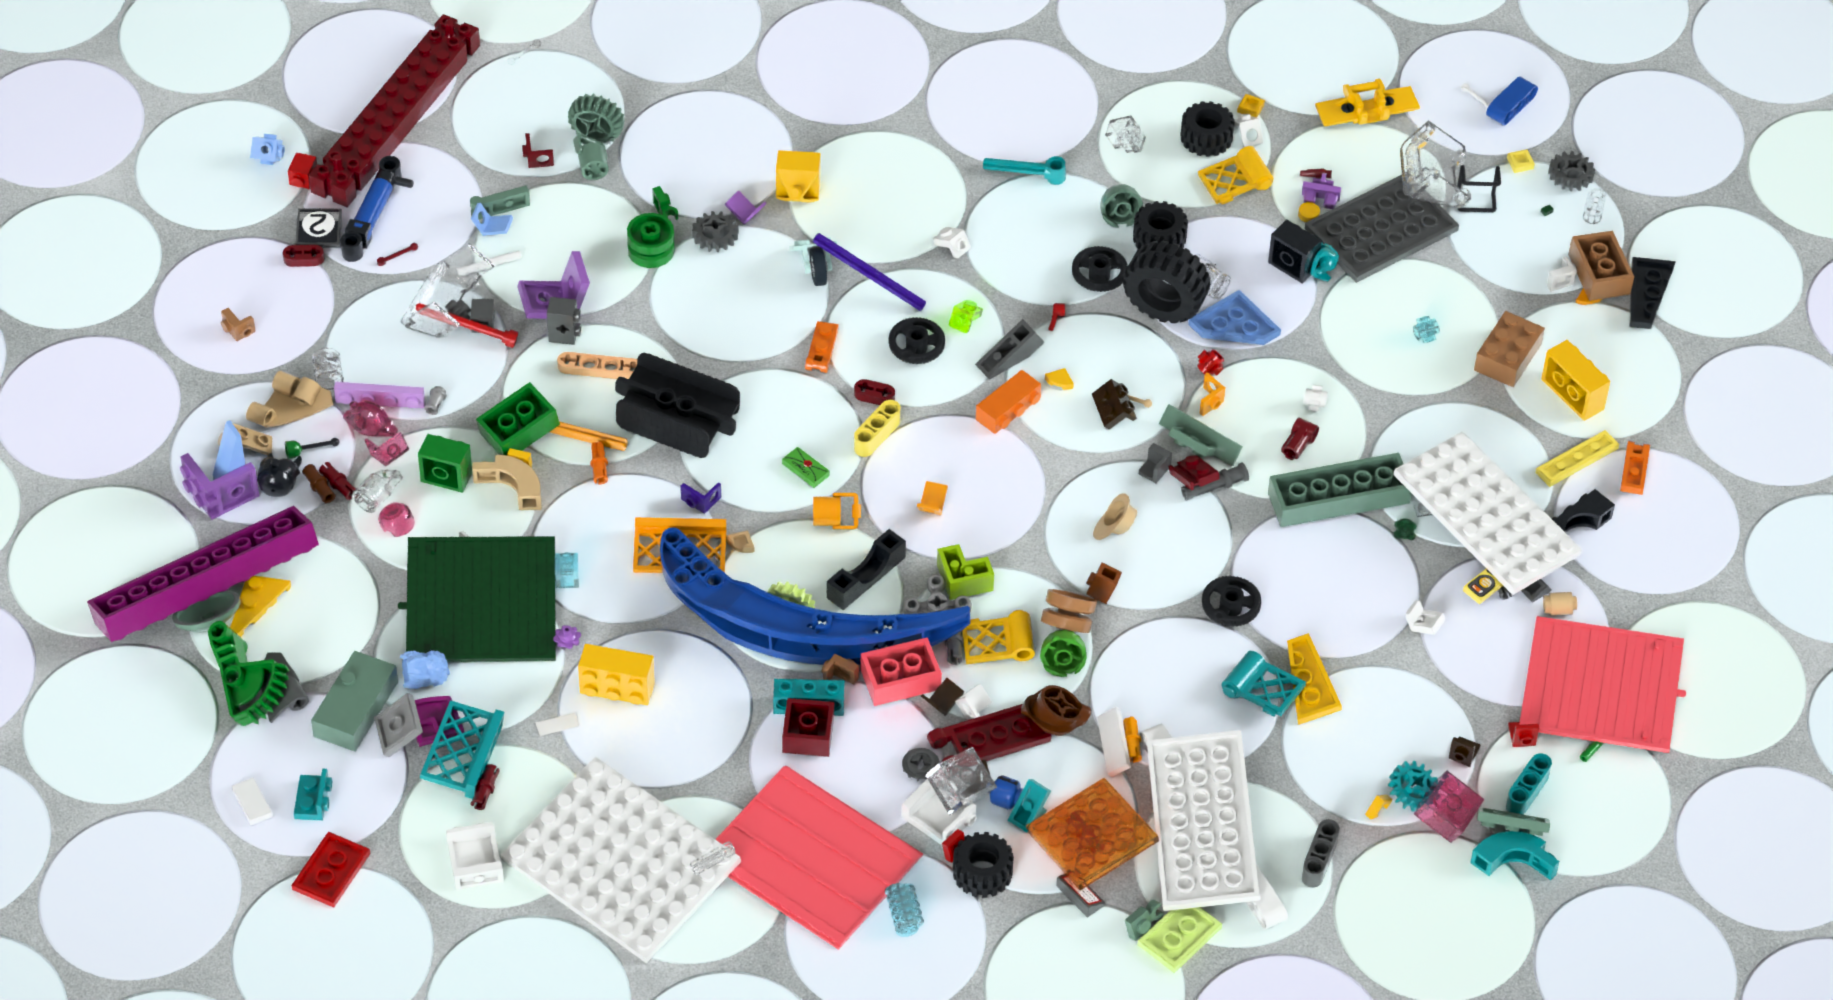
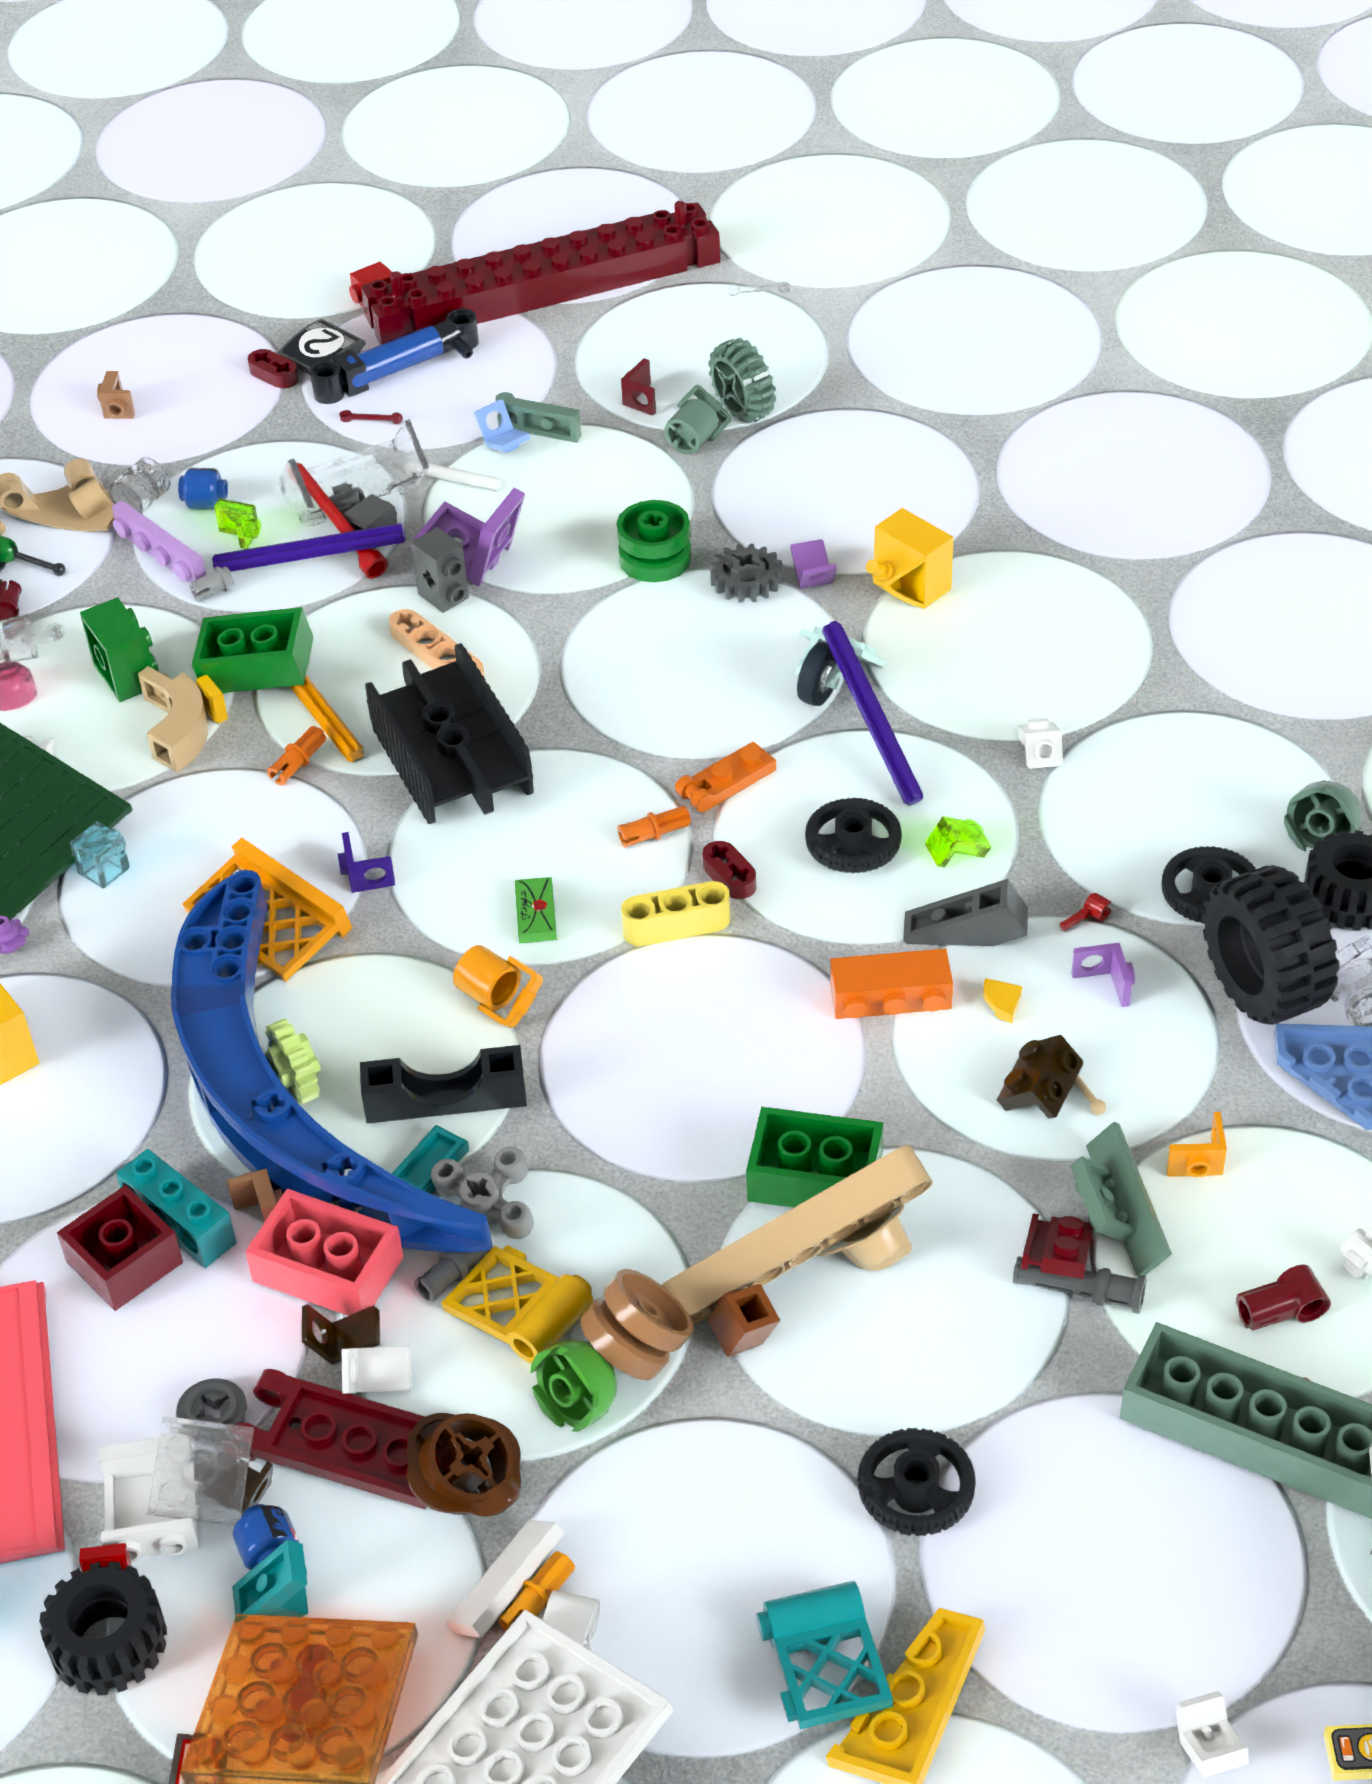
camera: 45 degrees right, 5 degrees down
light blue brick [250,133,285,165] -> none
clear pink hat [343,400,398,437] -> none
clear pink bracket [364,432,409,467] -> none
green plate [652,186,679,220] -> none
tan tile [726,530,755,553] -> none
light orange bracket [917,481,948,515] -> none
lime brick [937,544,994,600] -> none
teal axle [983,156,1066,185] -> none
dark grey panel [1138,443,1172,484] -> none
red gear [1197,349,1224,376] -> none
clear green plate [1393,518,1417,540] -> none
none -> blue head [178,467,228,510]
none -> dark purple axle [212,523,406,572]
none -> clear neon green bracket [214,498,261,549]
none -> teal tile [391,1125,470,1194]
none -> orange axle [617,806,691,848]
none -> tan beam [662,1145,933,1325]
none -> green brick [746,1106,884,1208]
none -> medium lavender bracket [1071,942,1135,1007]

